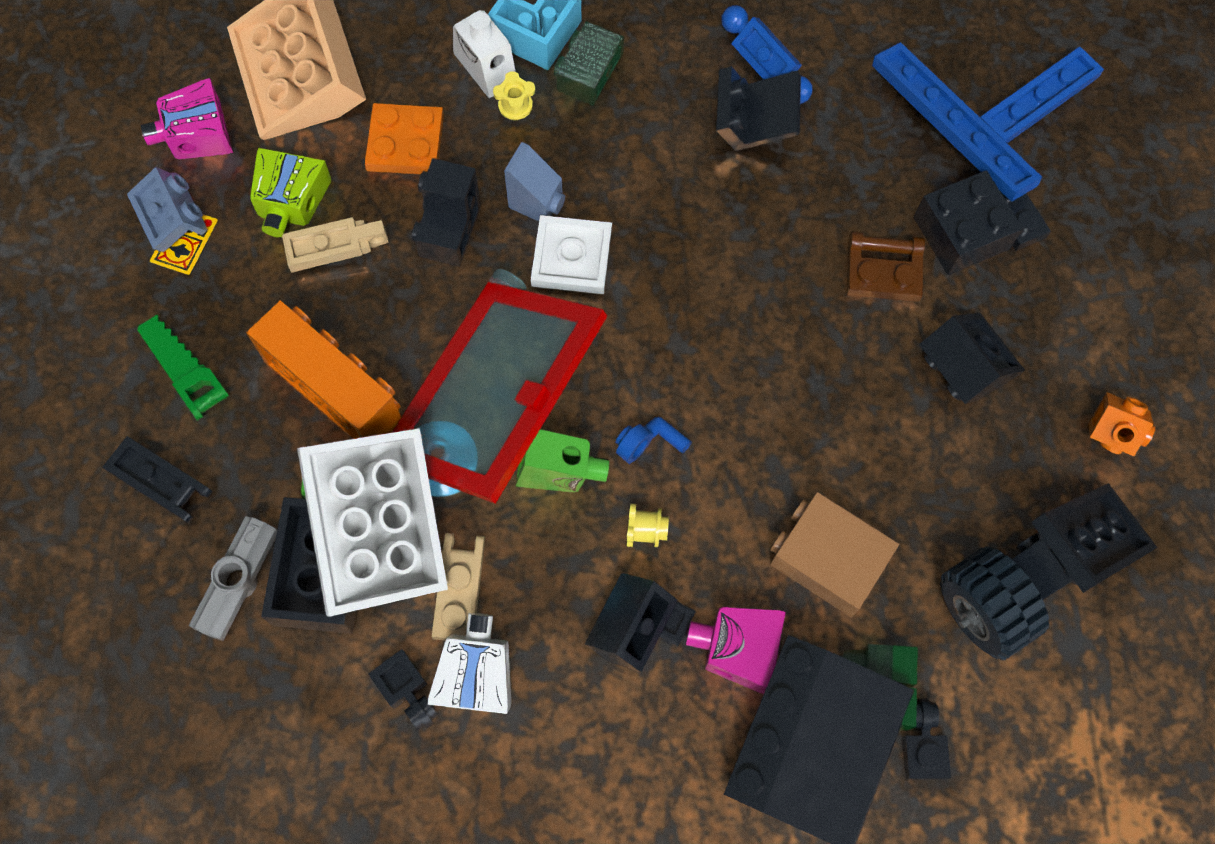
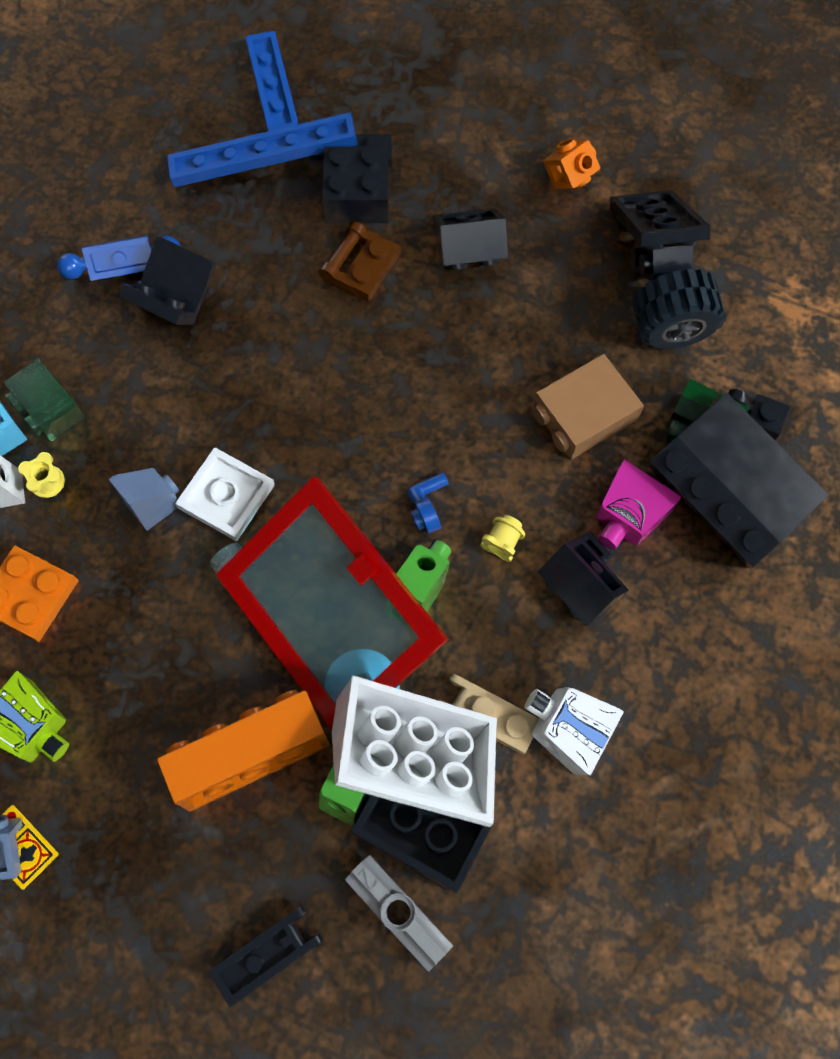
camera: 65 degrees left, 0 degrees up
green piece [138,315,229,421] -> none
tan hinge [282,217,389,273] -> none
black plate [368,649,439,731] -> none
black brick [412,158,481,267] -> none

